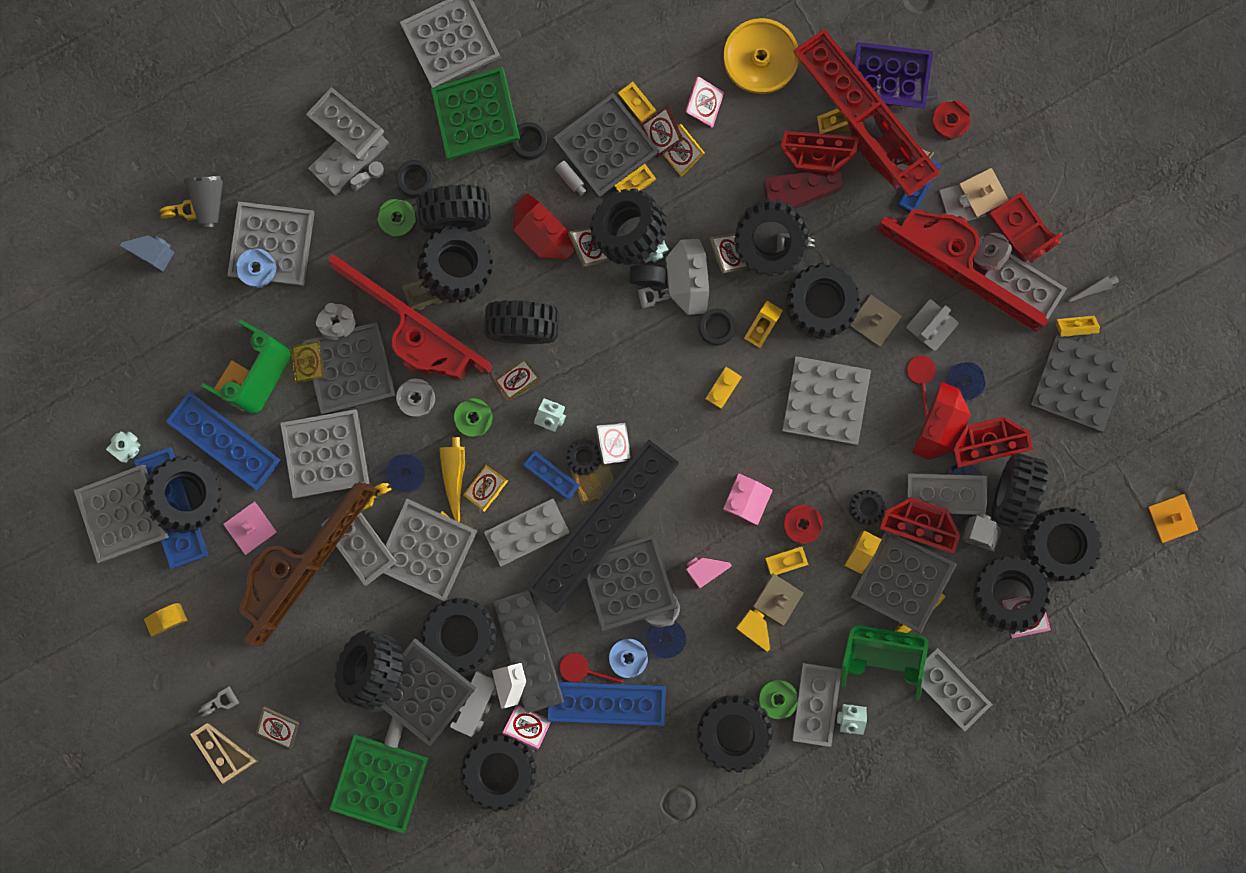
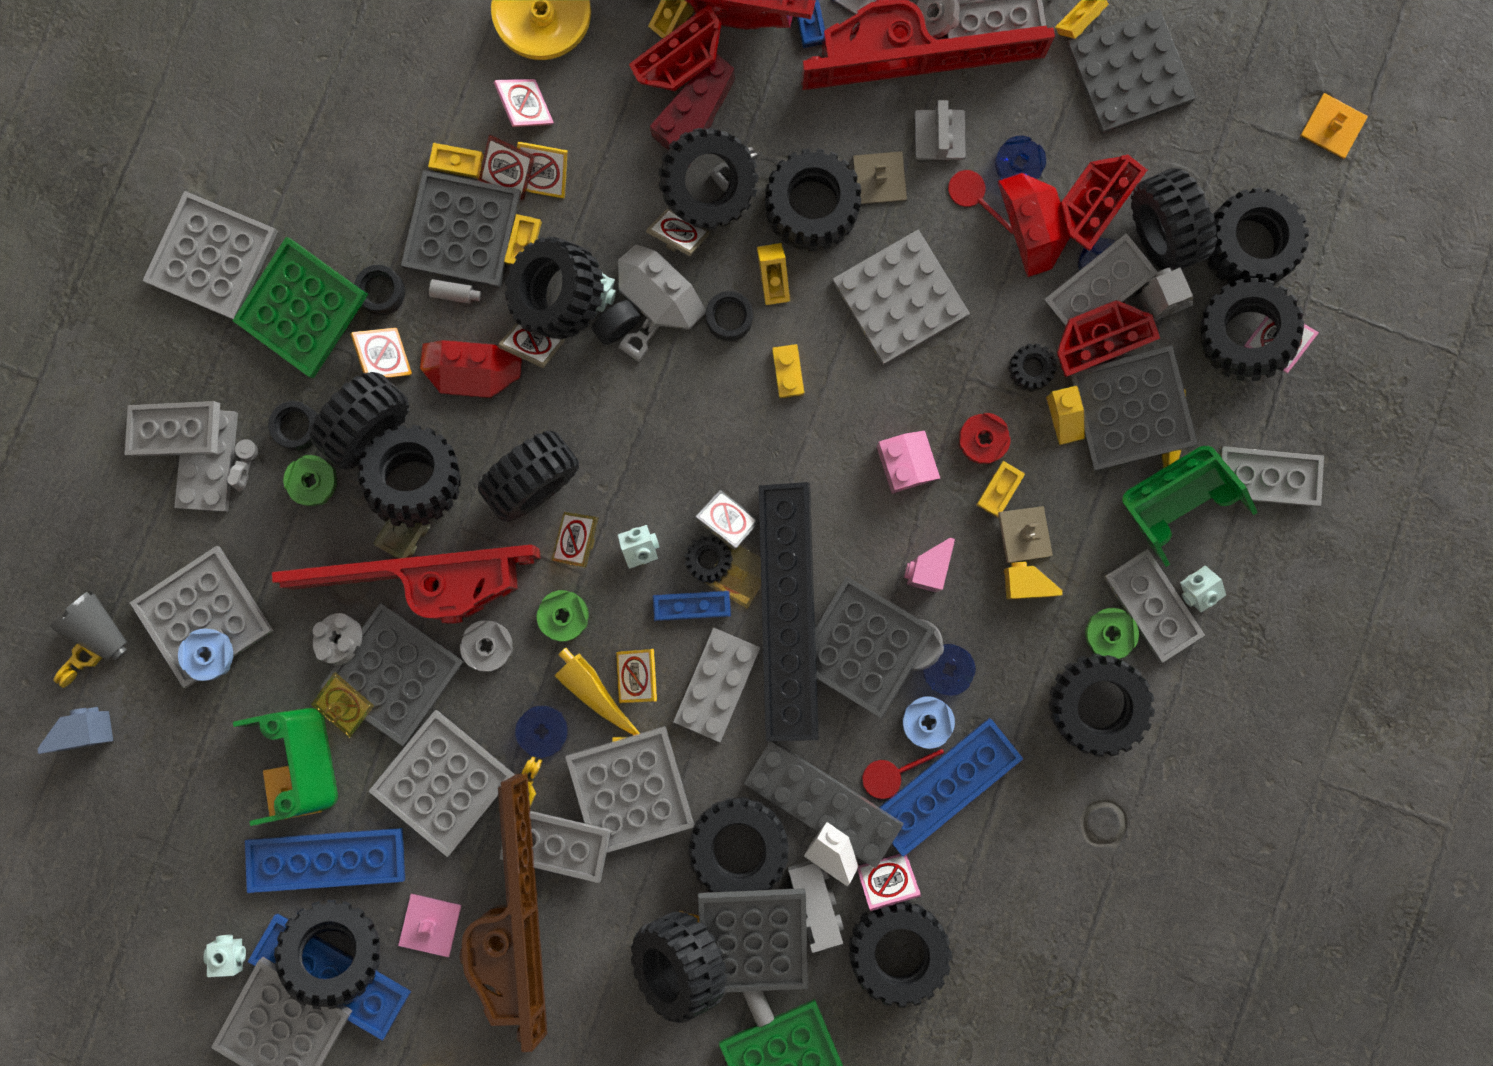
camera: 40 degrees left, 0 degrees up
none -> piece [351,328,412,378]

